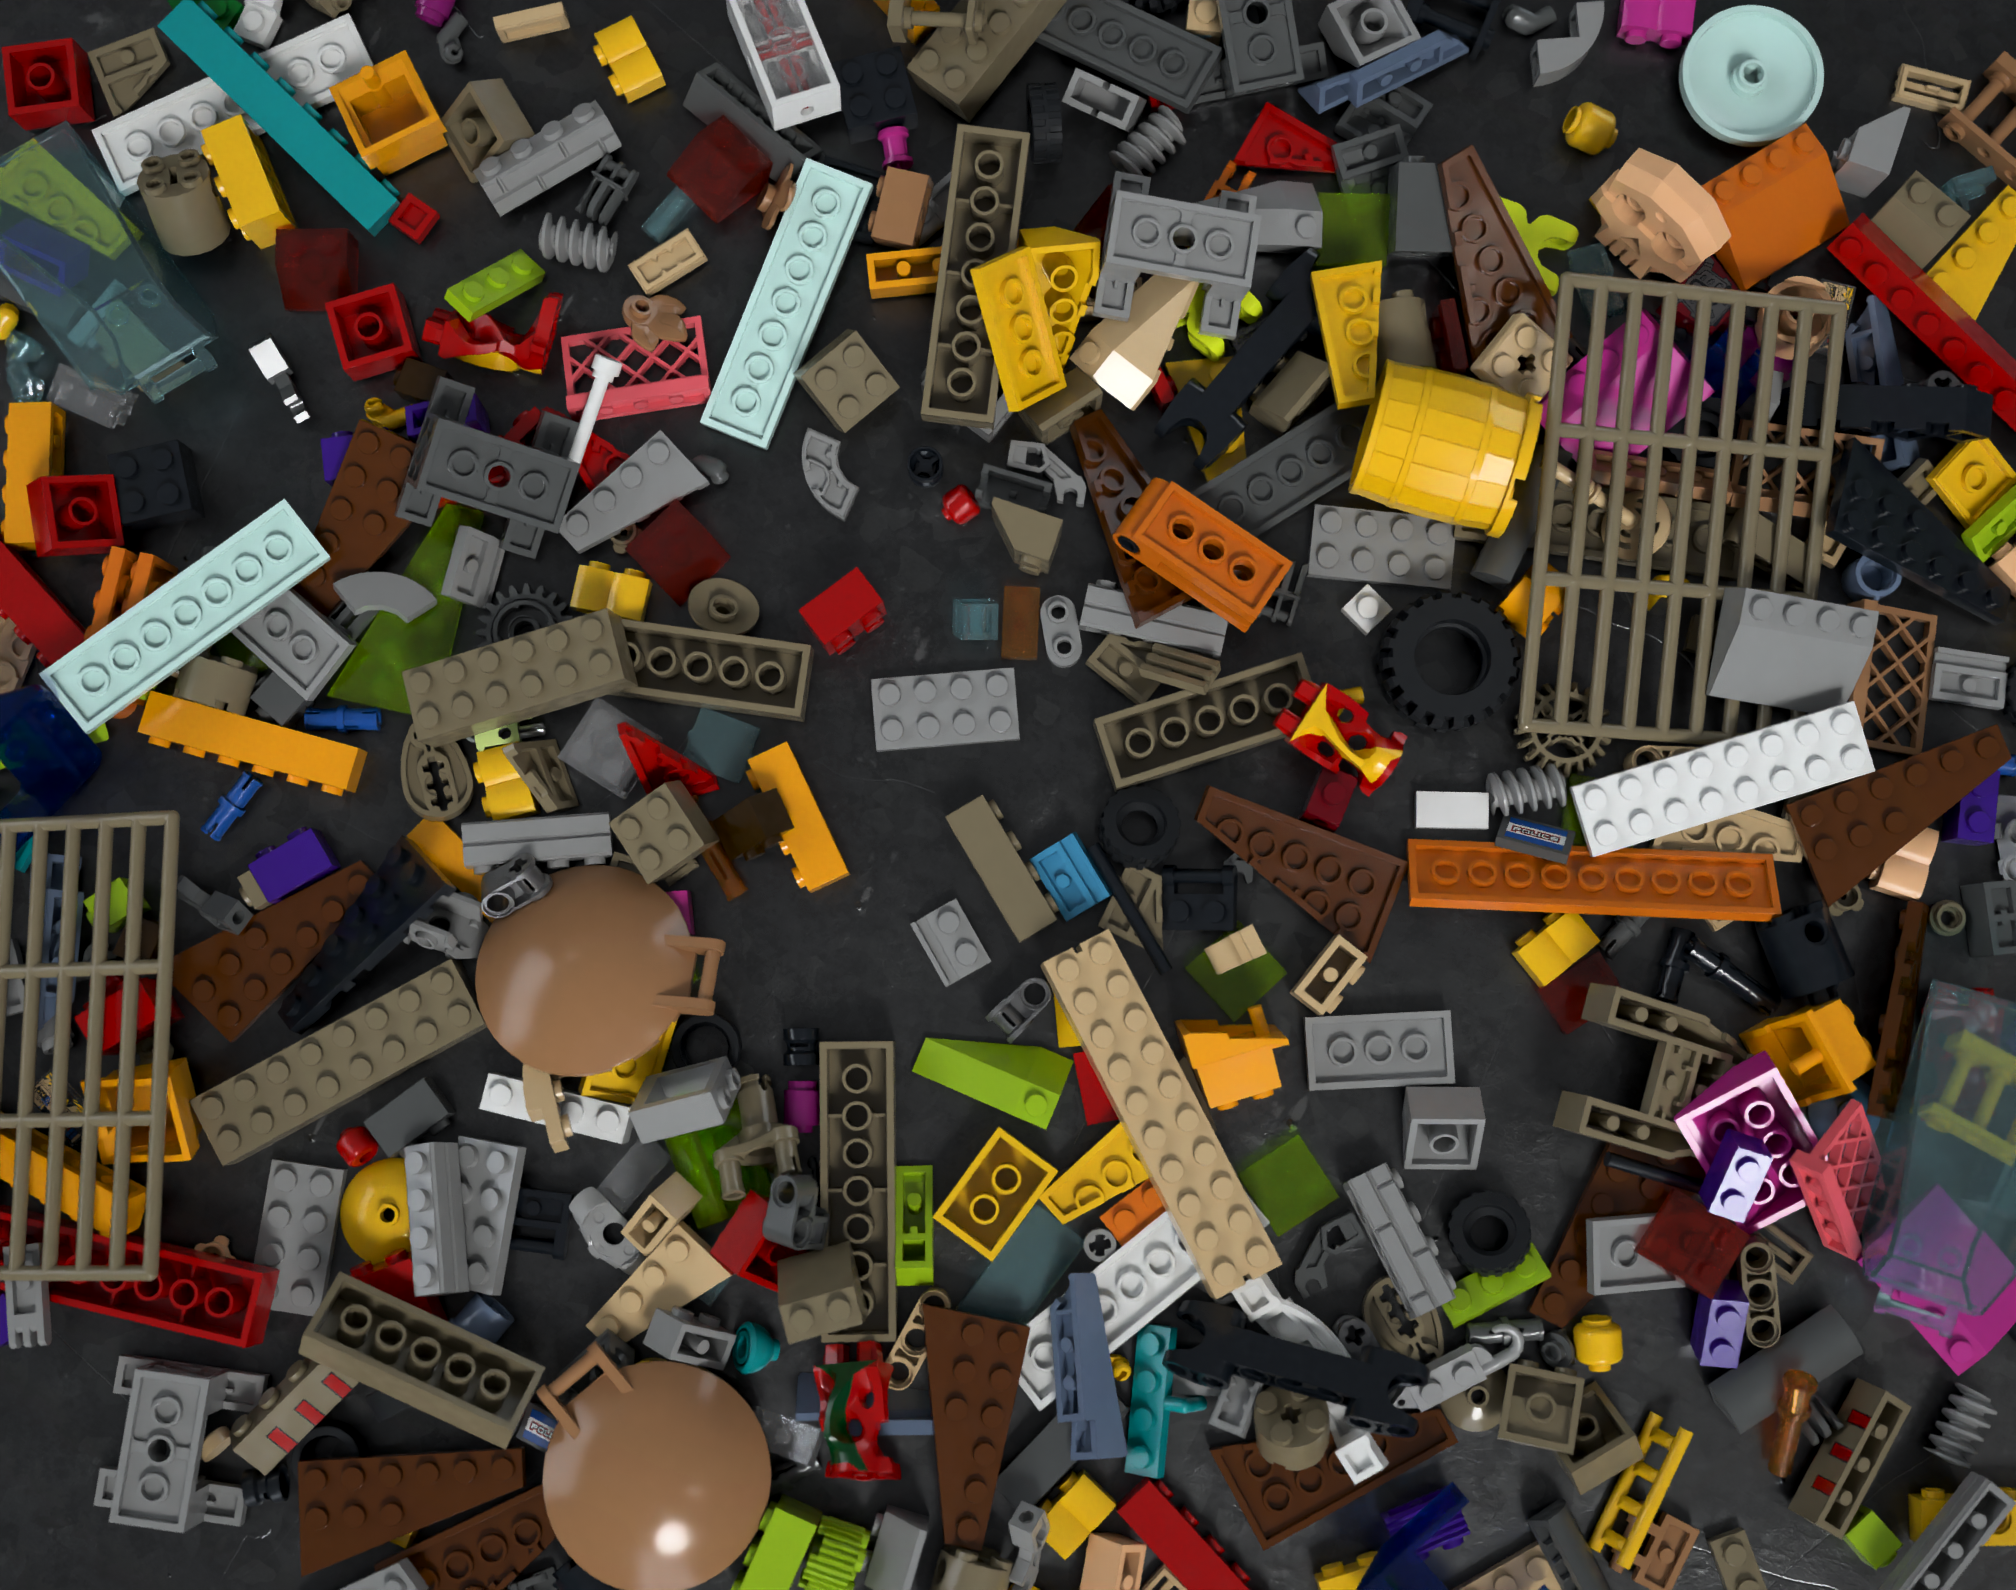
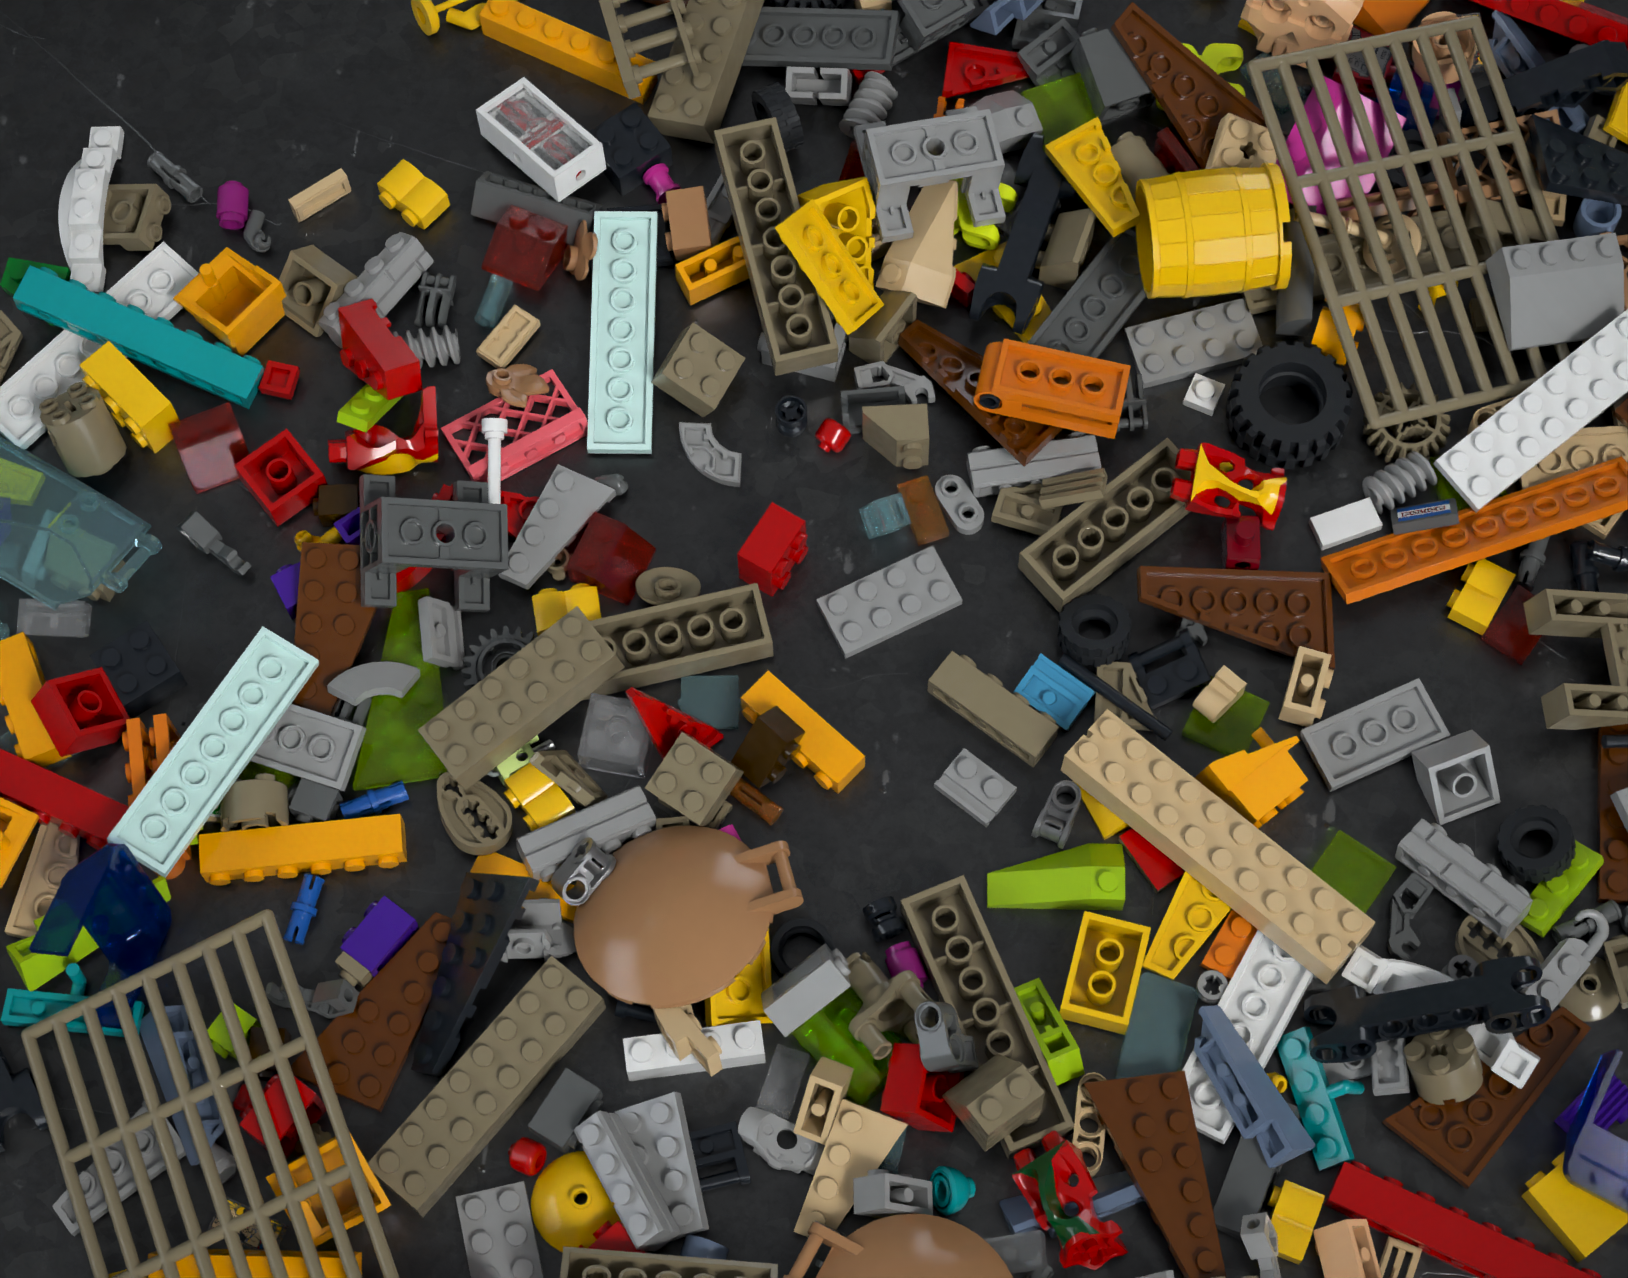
camera: 20 degrees left, 15 degrees down
none -> red wedge [338,298,423,400]

